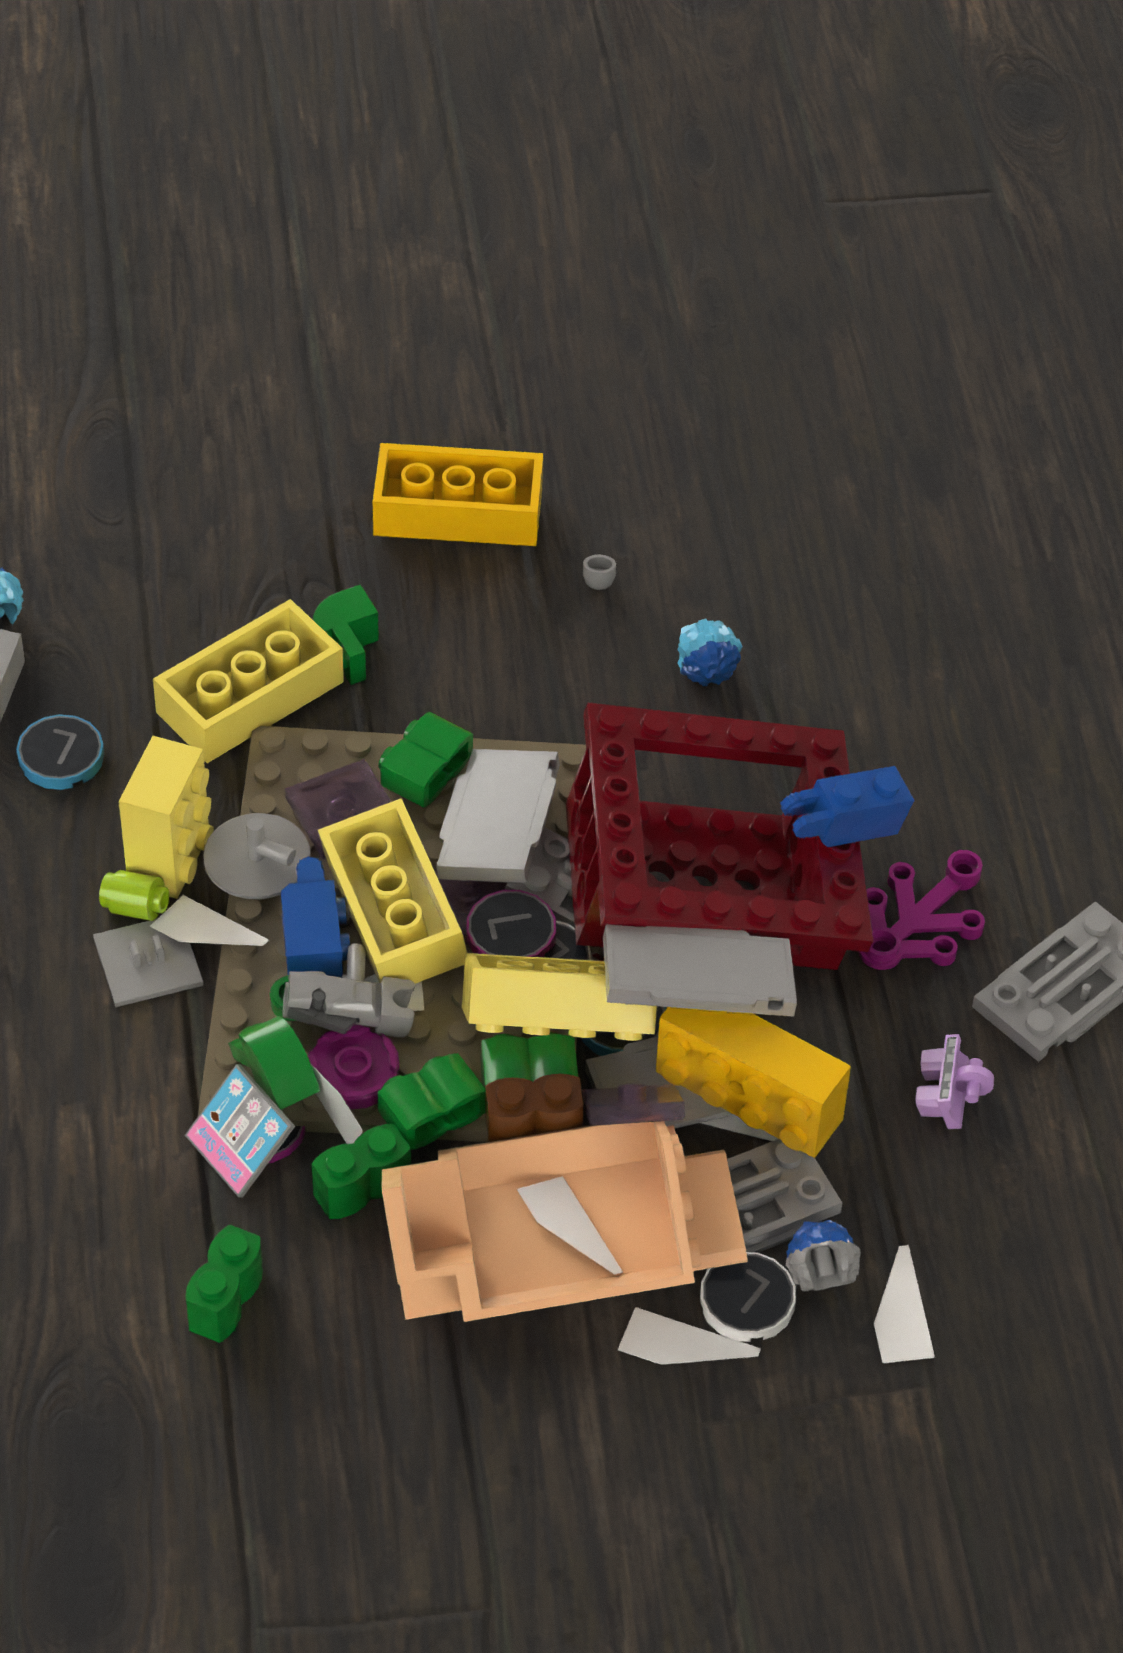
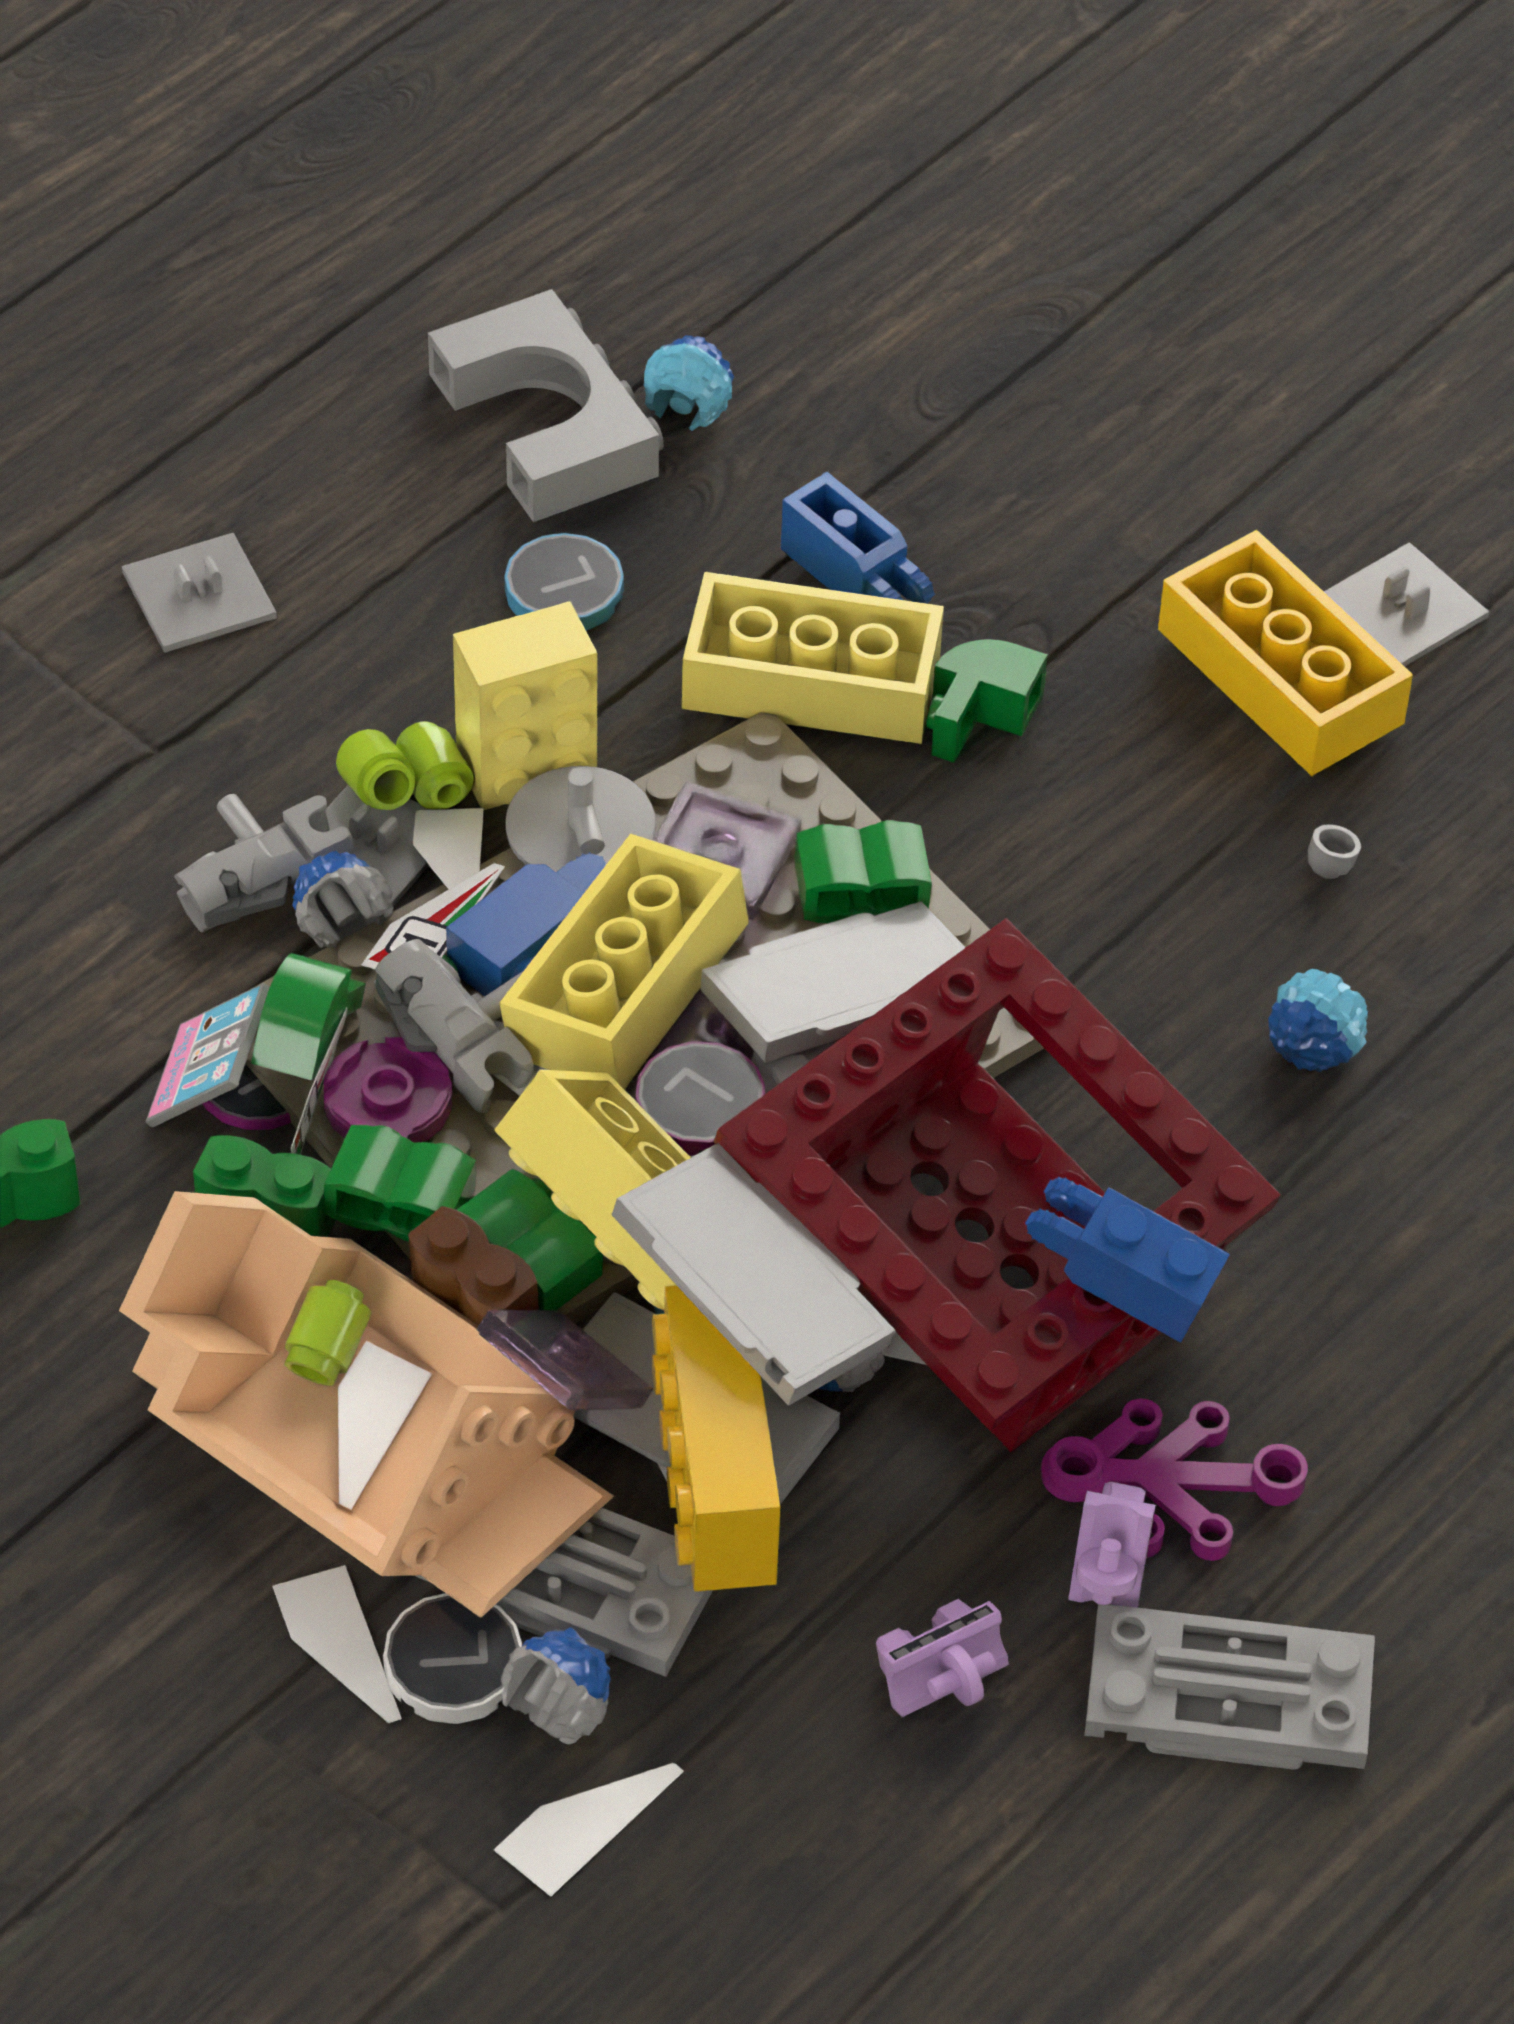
camera: 50 degrees right, 0 degrees up
none -> light grey piece [174,794,354,932]
none -> lime brick [284,1280,372,1386]
none -> light grey piece [292,850,393,948]
none -> lime brick [336,729,415,810]
none -> sticker [361,863,505,970]
none -> blue hinge [781,472,935,604]
none -> lavender hips [1068,1482,1156,1608]
none -> piece [1324,542,1489,667]

